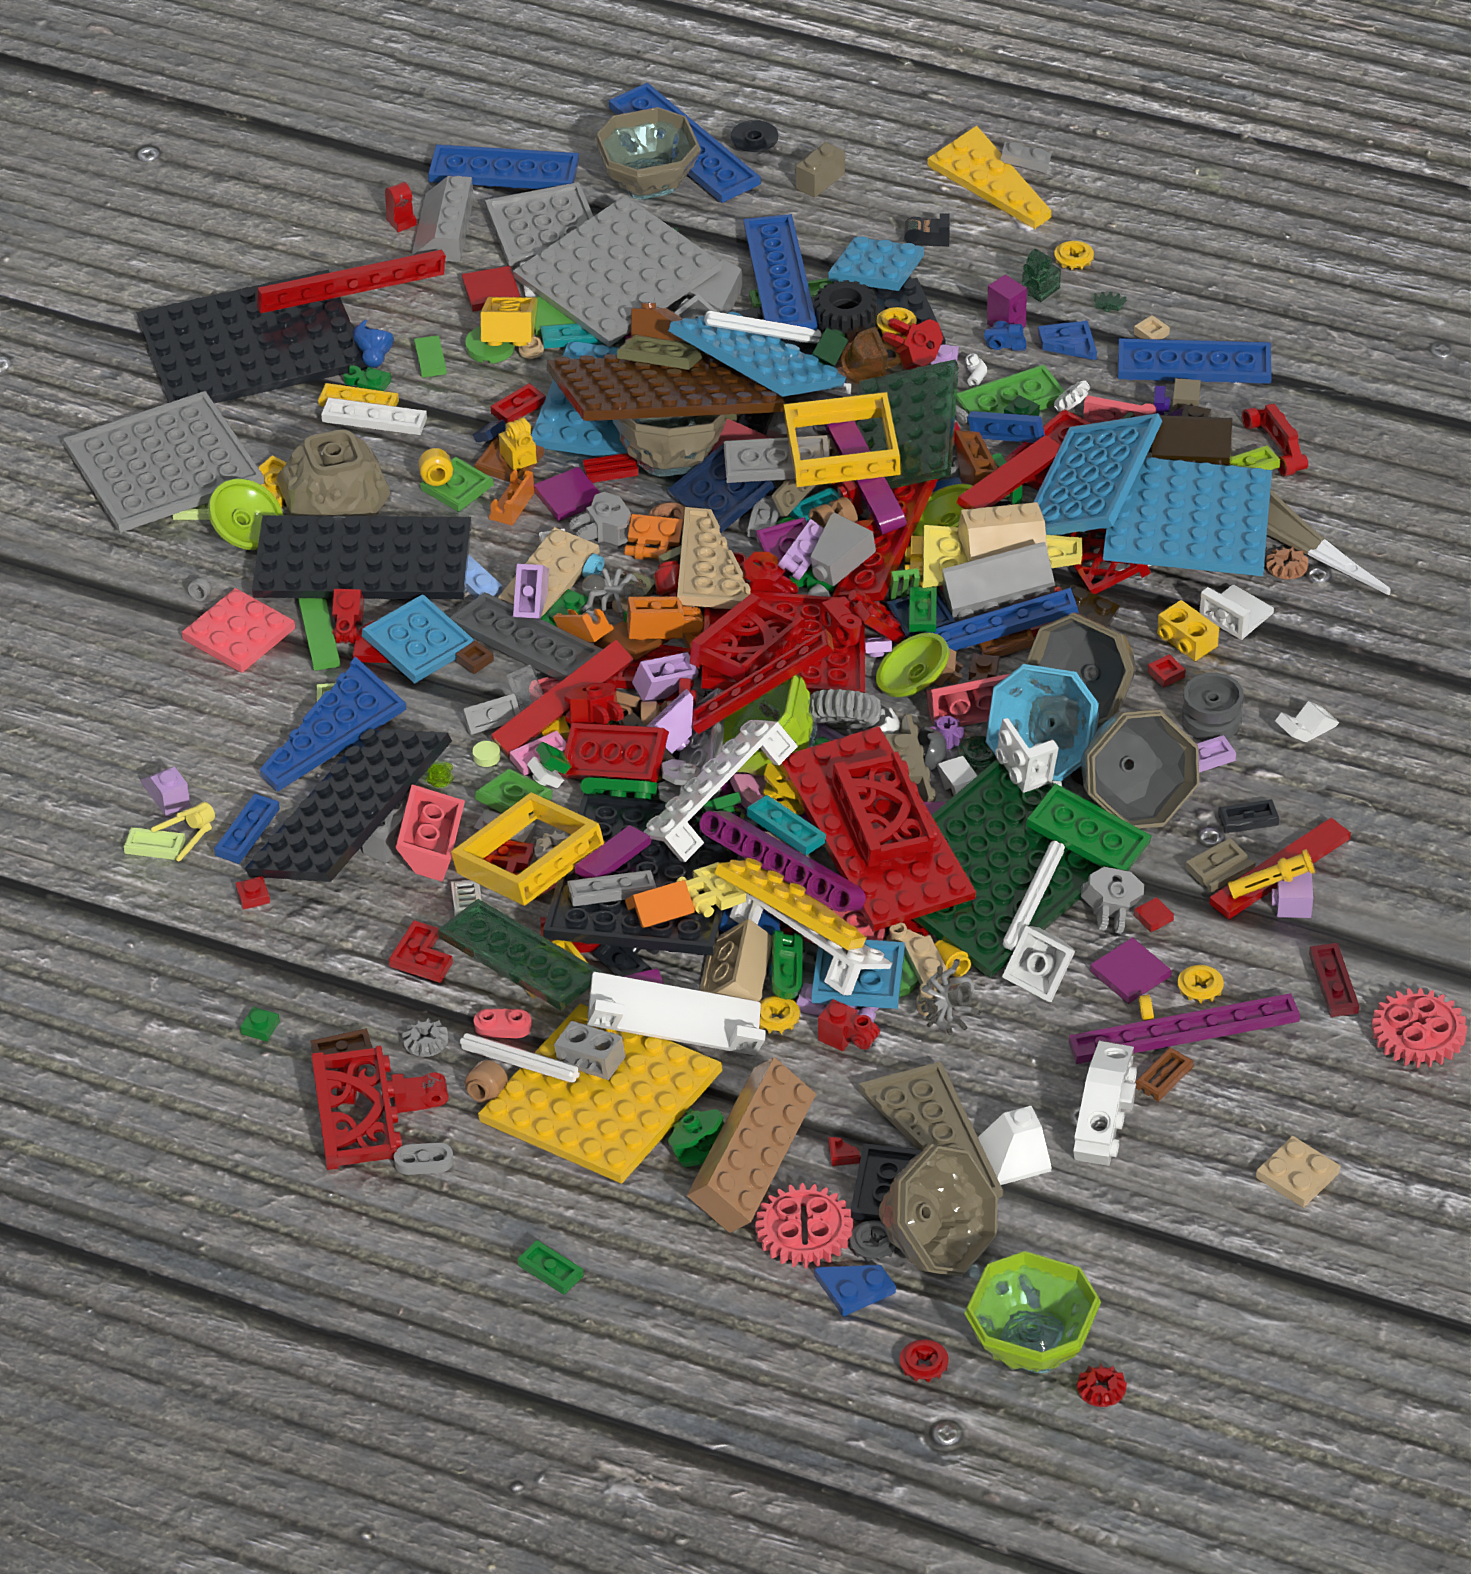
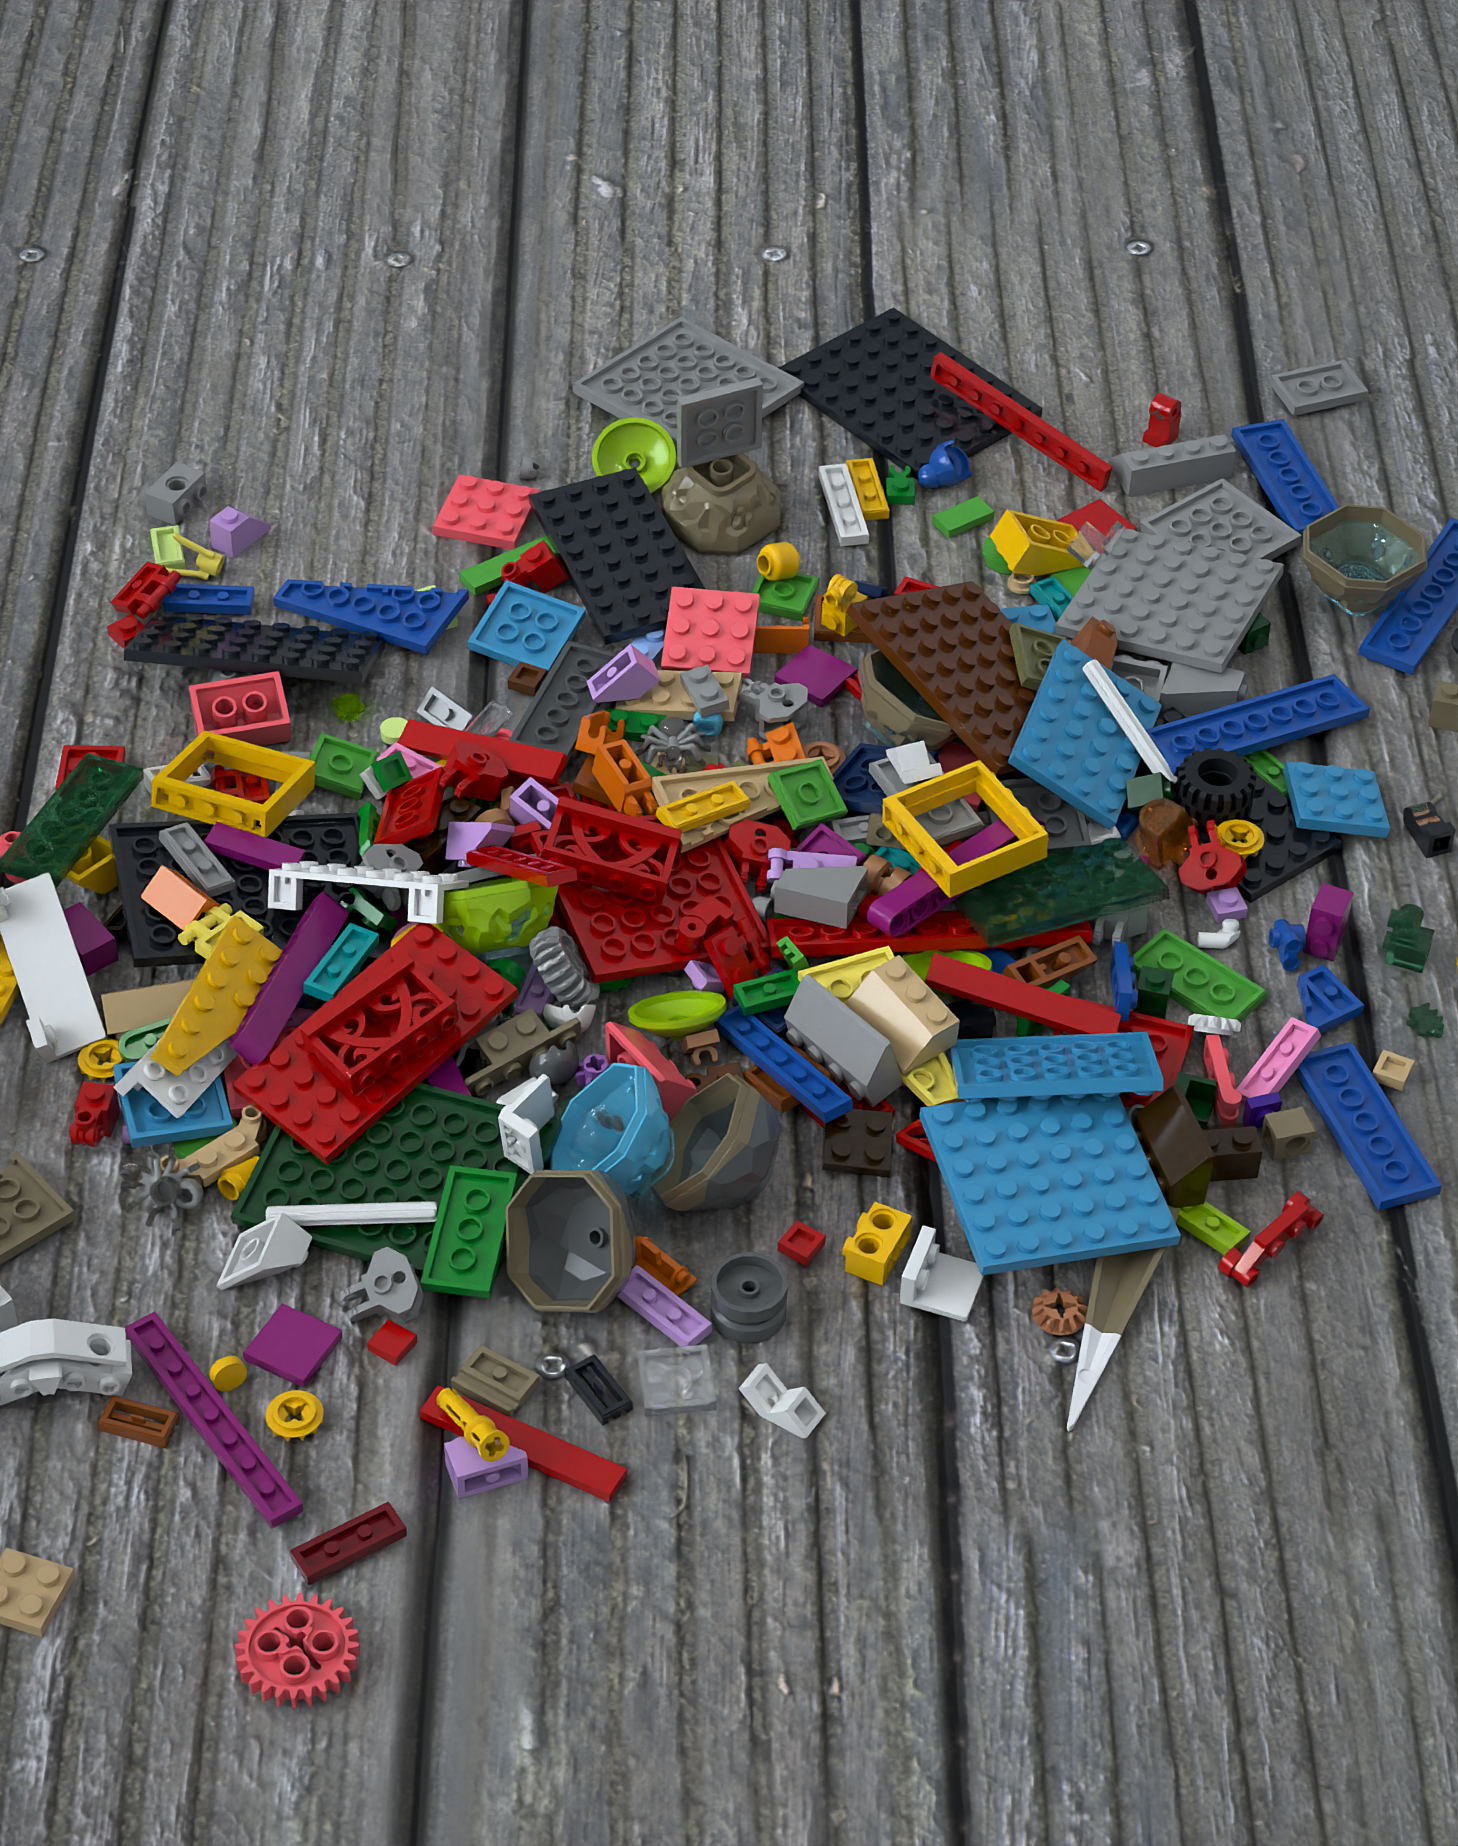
camera: 65 degrees right, 0 degrees up
none -> red plate [110,562,182,619]
none -> light grey brick [144,462,208,525]
none -> clear plate [637,1344,717,1417]
none -> yellow tile [655,780,751,833]
none -> coral plate [661,587,760,678]
none -> light grey plate [677,377,763,469]
none -> light grey plate [680,665,730,718]
none -> bright green tile [767,759,849,831]
none -> white slope [886,740,943,784]
none -> clear panel [1067,521,1126,571]
none -> bright pink plate [1236,1017,1321,1102]
none -> light grey plate [1270,360,1369,416]

